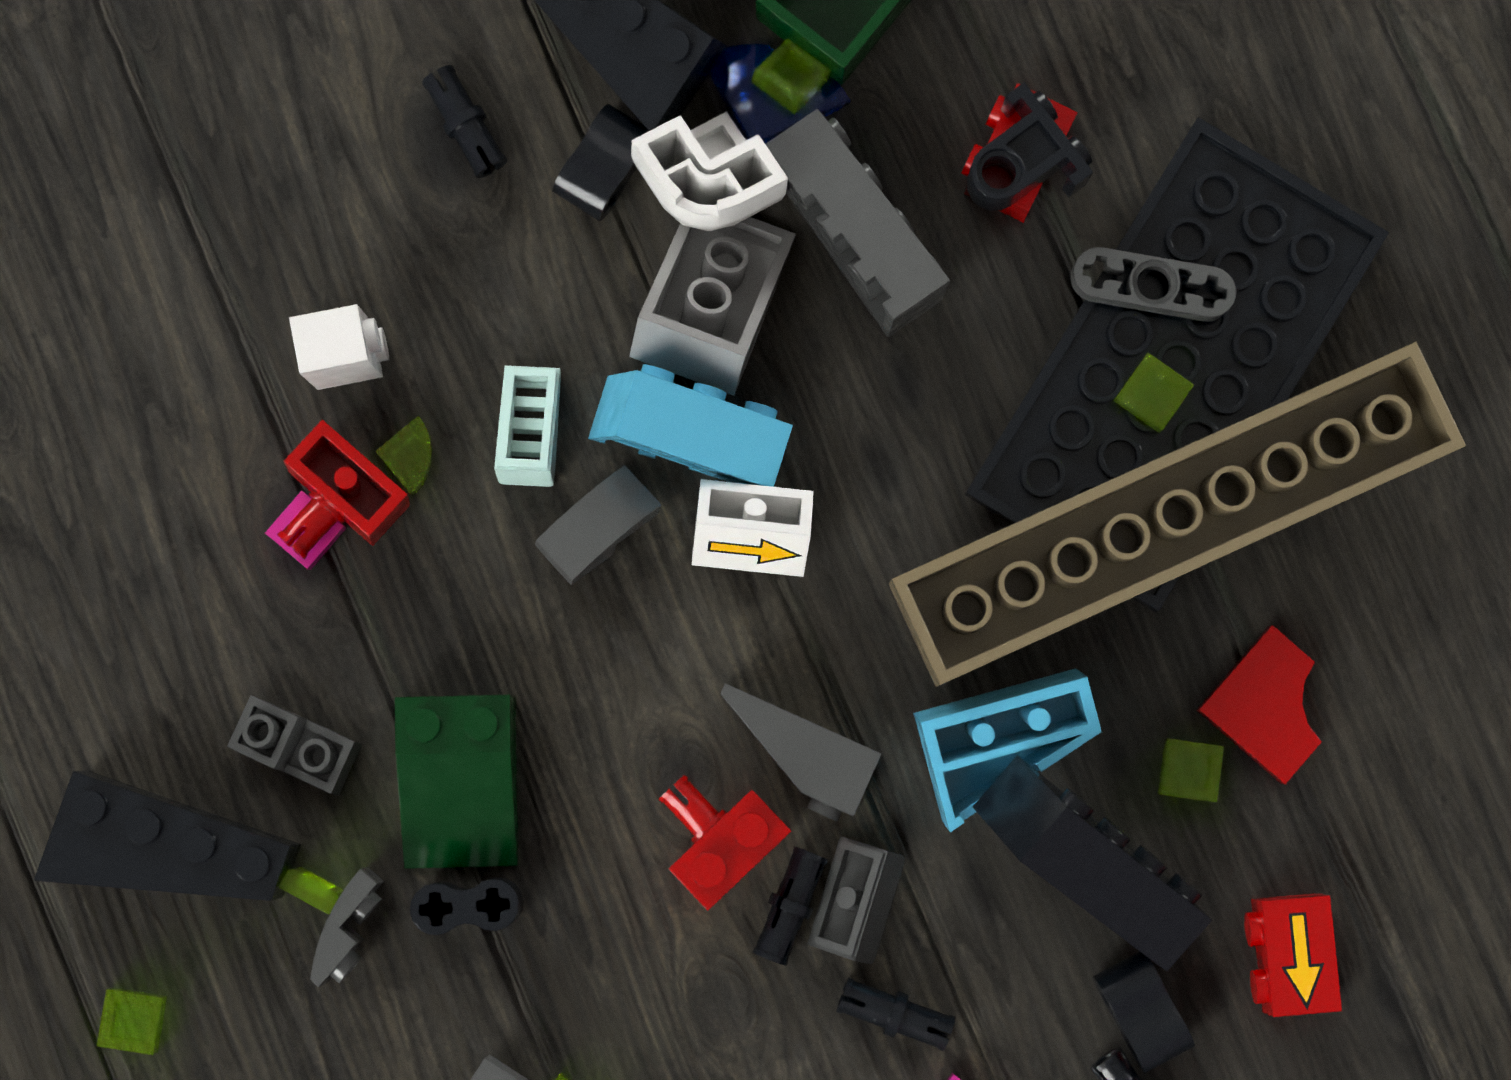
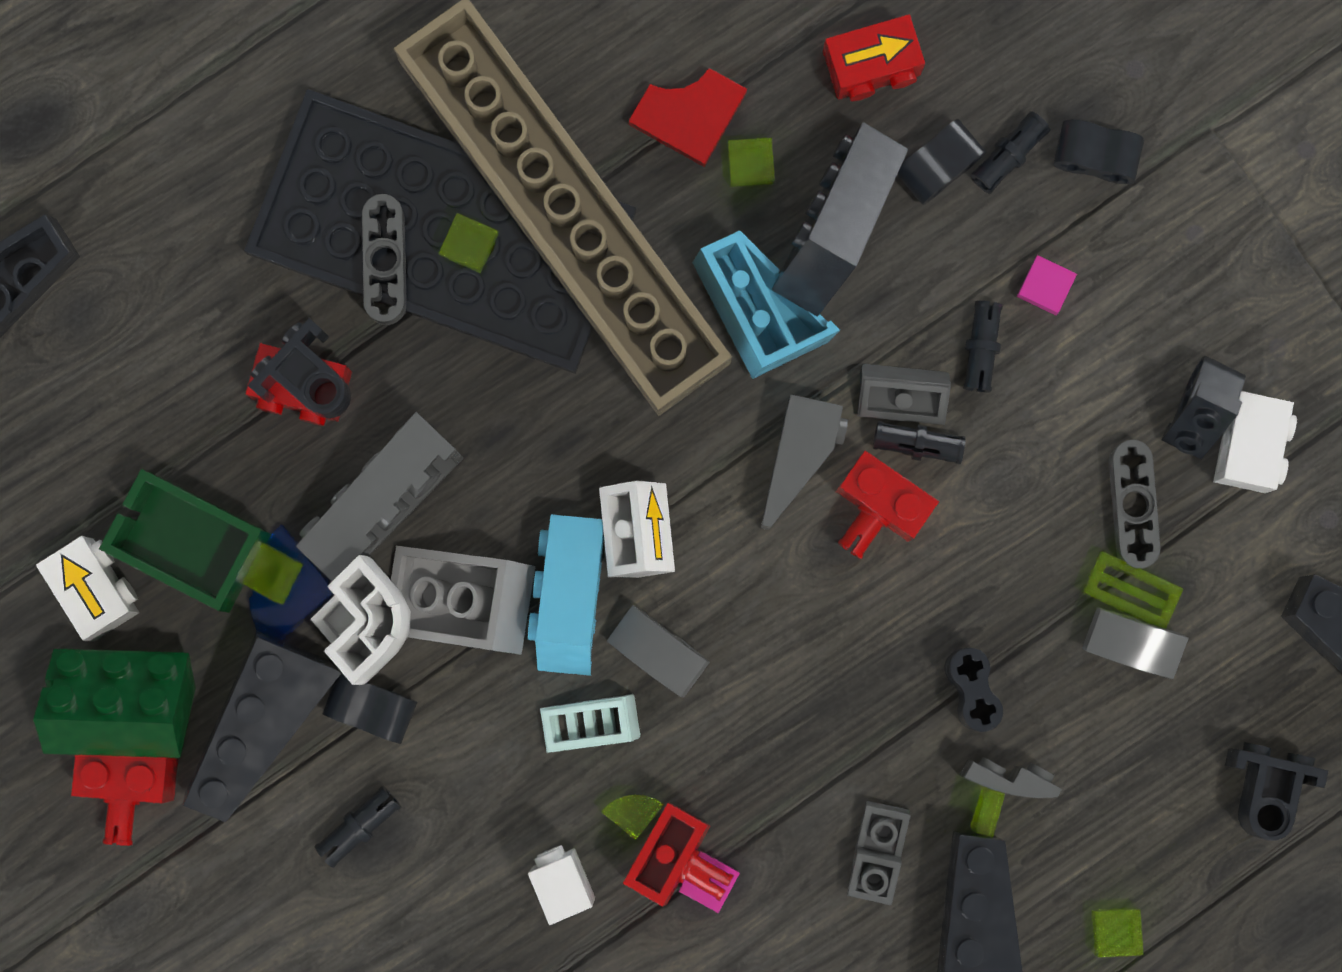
camera: 100 degrees left, 0 degrees up
dark green slope [395,694,518,869] -> none

